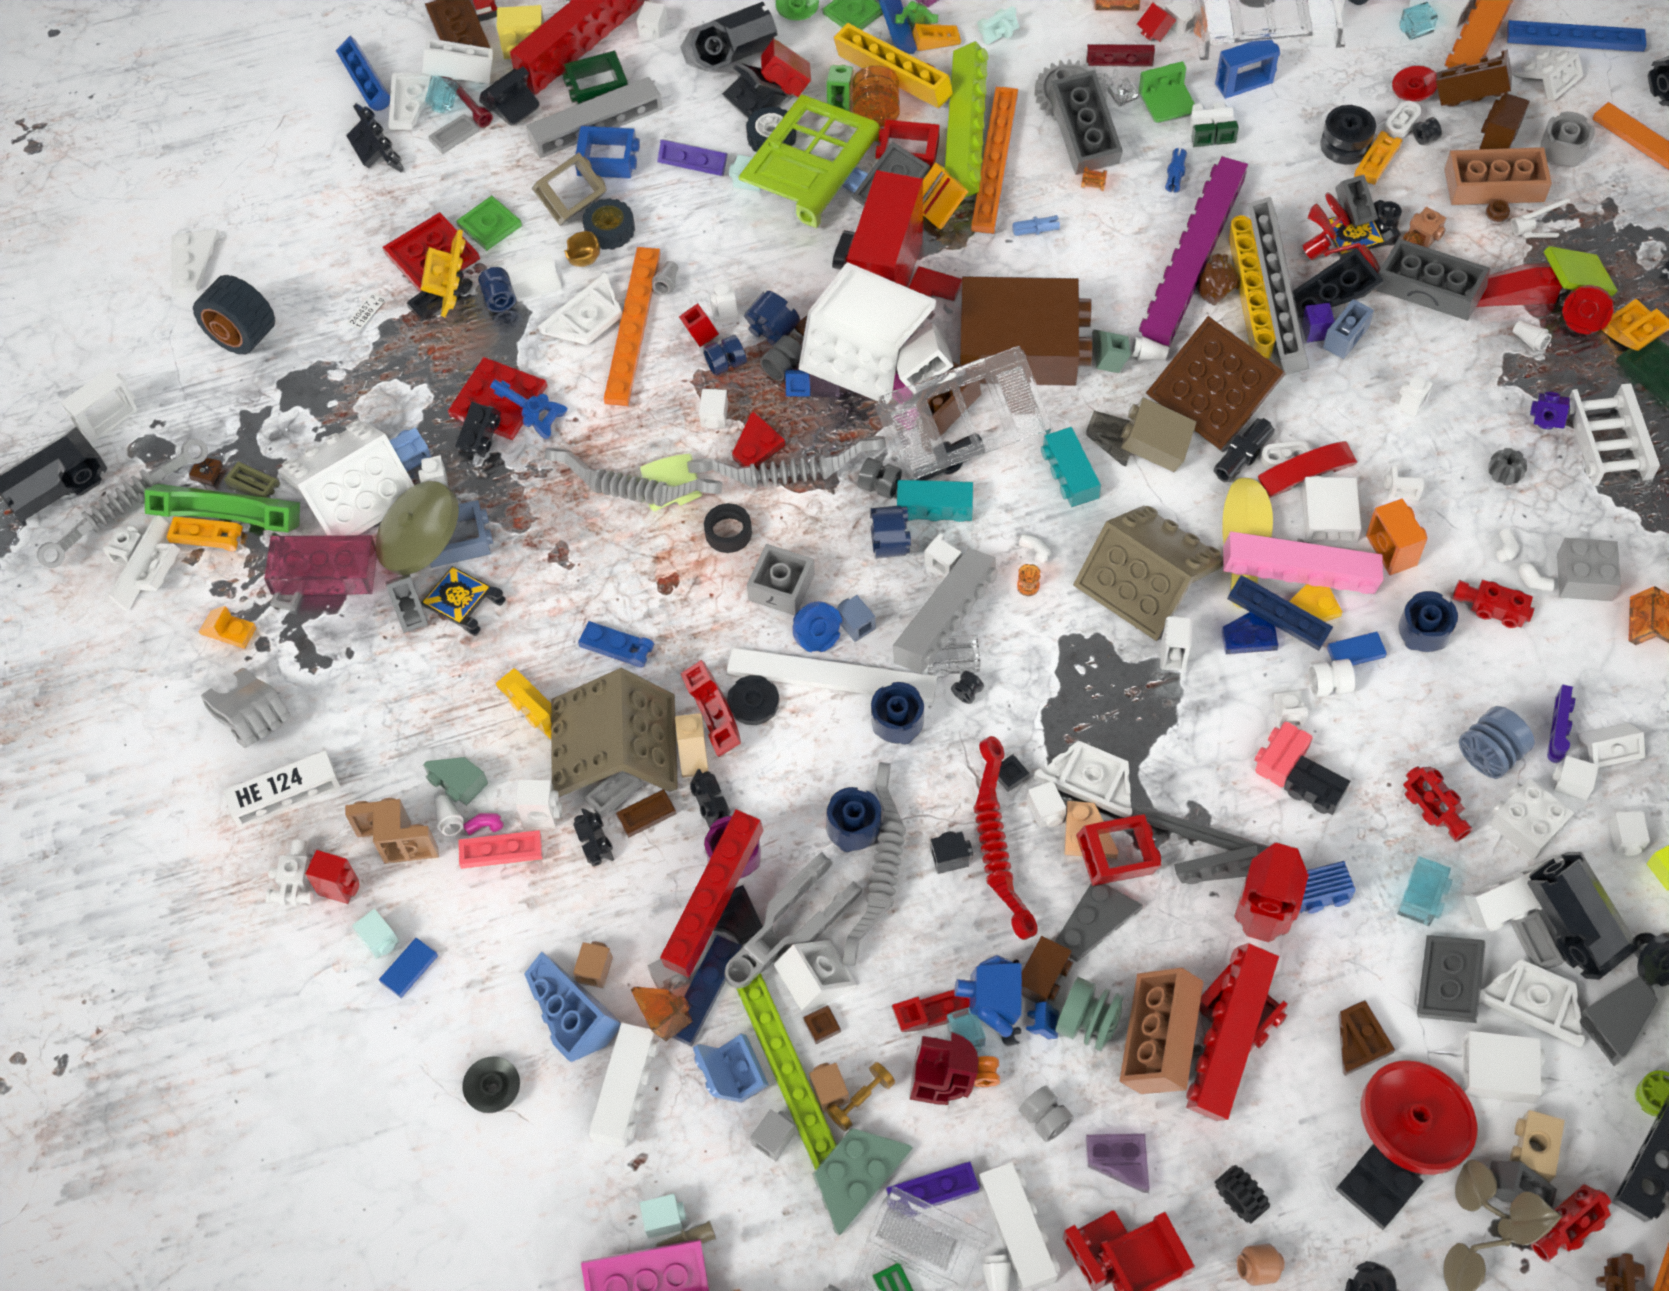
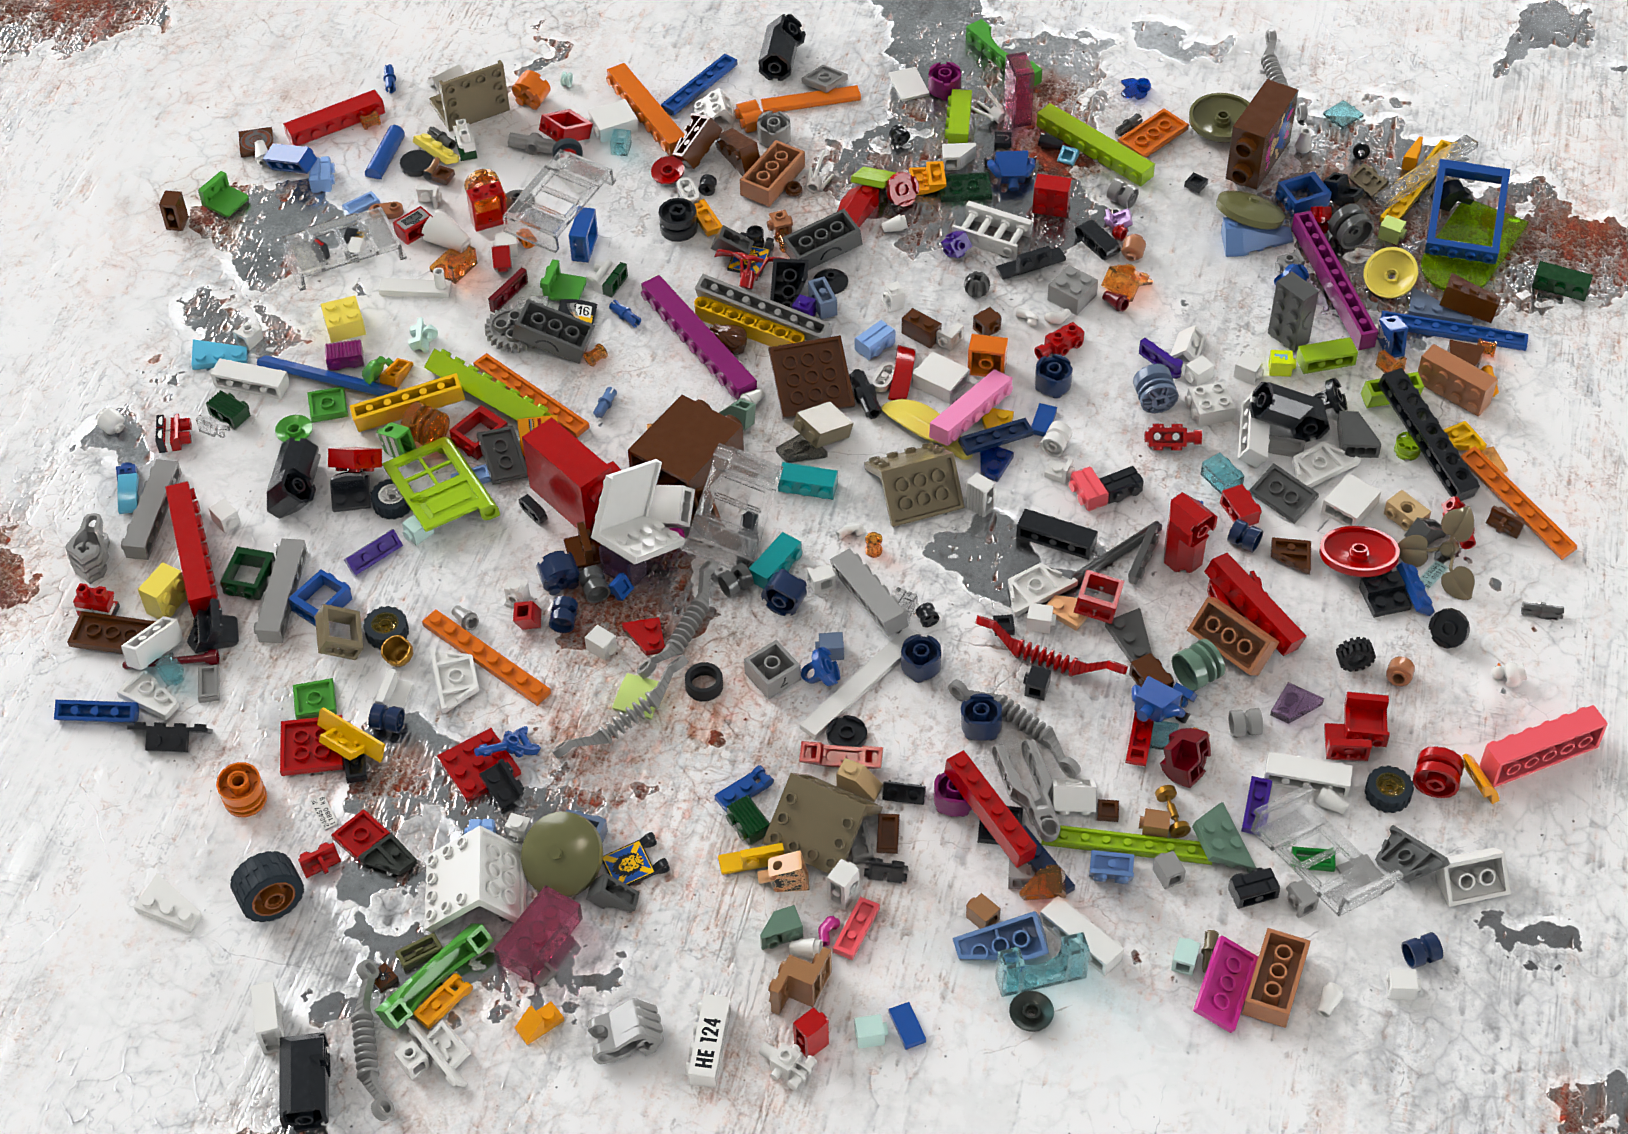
camera: 60 degrees left, 10 degrees down
none -> orange wheel [216,762,267,817]
none -> red hips [298,842,341,878]
none -> red tile [331,809,390,863]
none -> pearl dark grey wing [358,833,418,876]
none -> slope [558,299,598,324]
none -> dark green brick [726,795,770,845]
none -> orange brick [734,99,762,133]
none -> light nougat torso [757,851,810,892]
none -> black dish [813,268,848,294]
none -> light blue brick [854,320,896,360]
none -> reddish brown brick [902,308,942,349]
none -> reddish brown brick [973,307,1002,336]
none -> clear light blue arch [995,932,1090,997]
none -> black bracket [996,246,1066,280]
none -> black brick [1016,509,1098,560]
none -> dark red cone [1102,290,1129,312]
none -> red brick [1220,484,1262,526]
none -> dark blue wheel [1227,519,1263,553]
none -> black brick [1228,868,1280,909]
none -> blue plate [1396,562,1435,616]
none -> clear light blue sticker [1420,560,1449,589]

